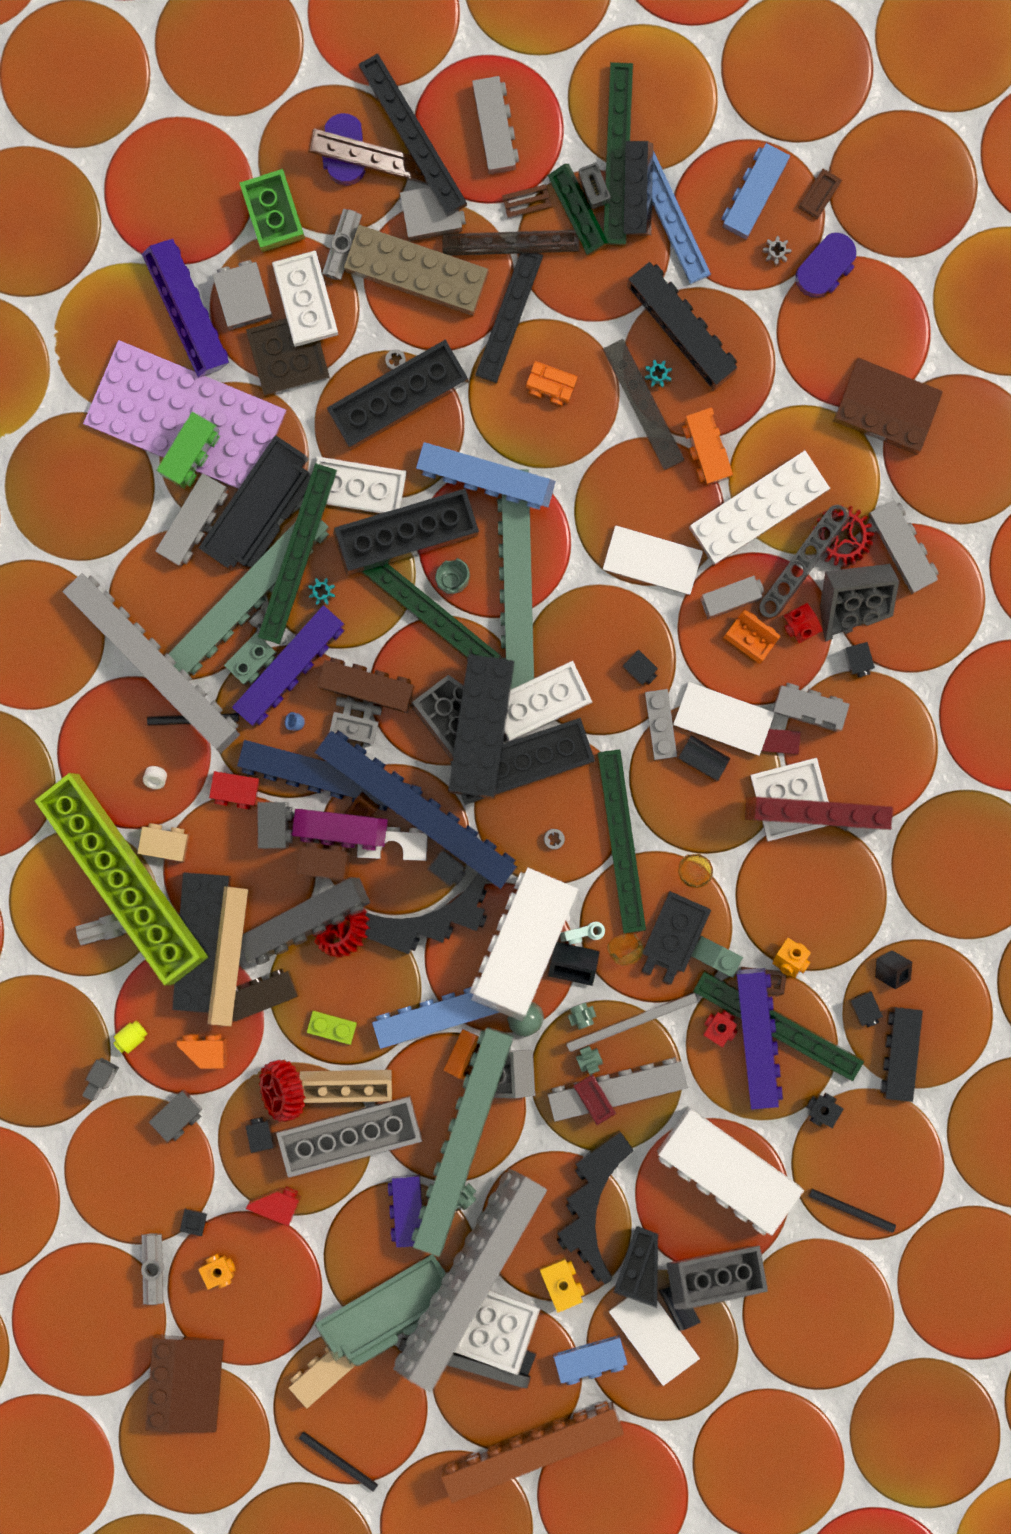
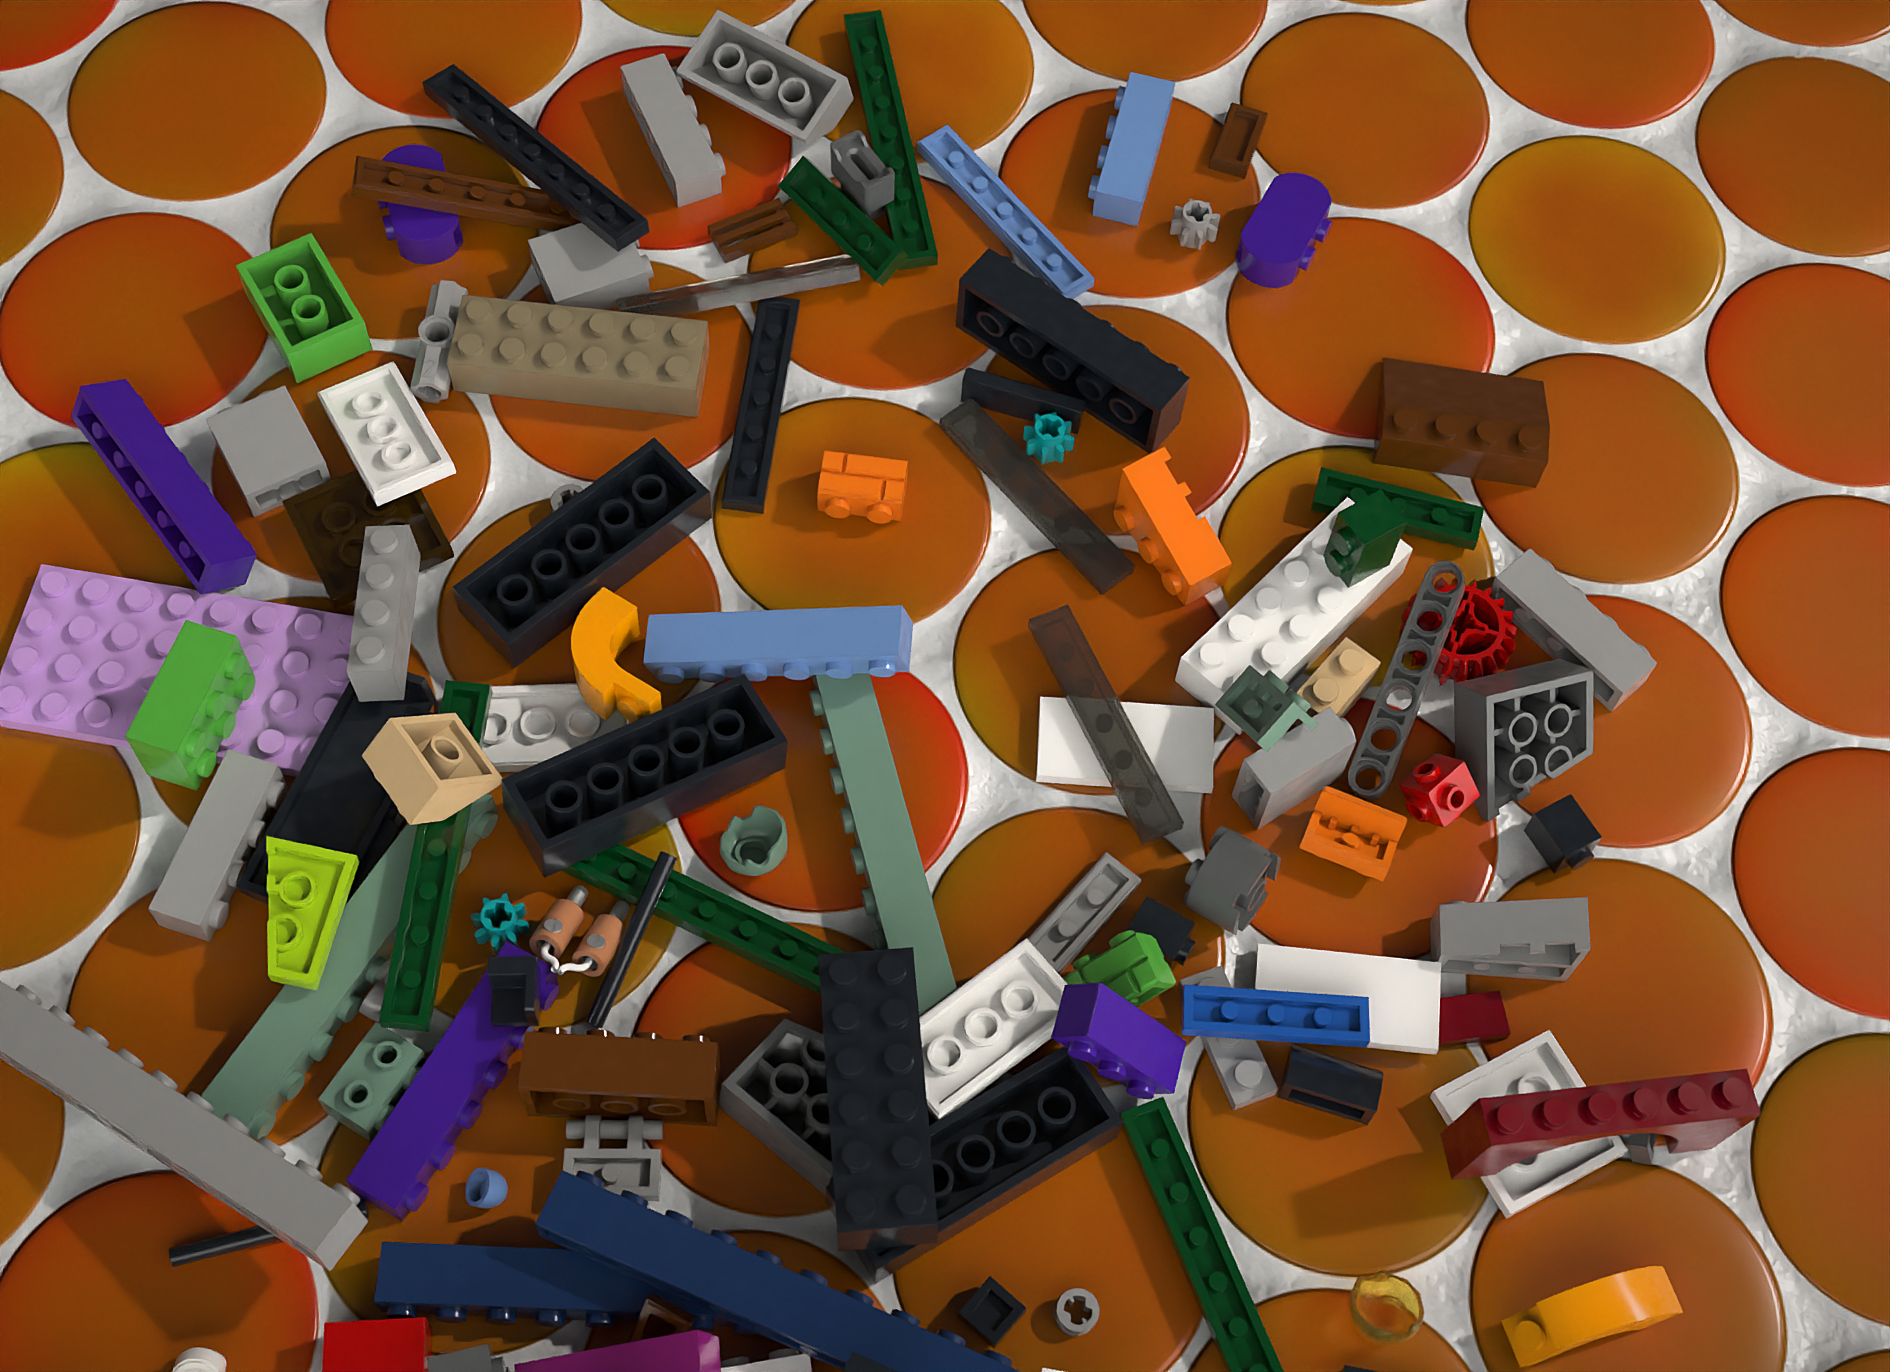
camera: 25 degrees left, 25 degrees down
black brick [624,141,653,236] -> none
none -> lime wing [266,836,359,991]
none -> light grey brick [347,525,421,702]
none -> tan slope [362,713,503,825]
none -> black panel [487,956,541,1027]
none -> nougat piece [529,885,630,977]
none -> light orange arch [571,587,662,722]
none -> black bar [585,851,677,1029]
none -> light grey slope [676,9,854,144]
none -> black plate [957,1276,1027,1349]
none -> black tile [961,368,1085,435]
none -> clear smoke tile [1028,605,1184,845]
none -> light grey tile [1028,852,1141,975]
none -> dark purple brick [1051,982,1186,1099]
none -> bright green brick [1062,930,1176,1007]
none -> blue plate [1181,984,1370,1047]
none -> dark grey brick [1183,826,1281,935]
none -> sand green bracket [1215,665,1318,752]
none -> tan brick [1293,637,1381,726]
none -> dark green plate [1311,467,1484,550]
none -> dark green brick [1323,489,1407,588]
none -> light orange arch [1501,1266,1683,1368]

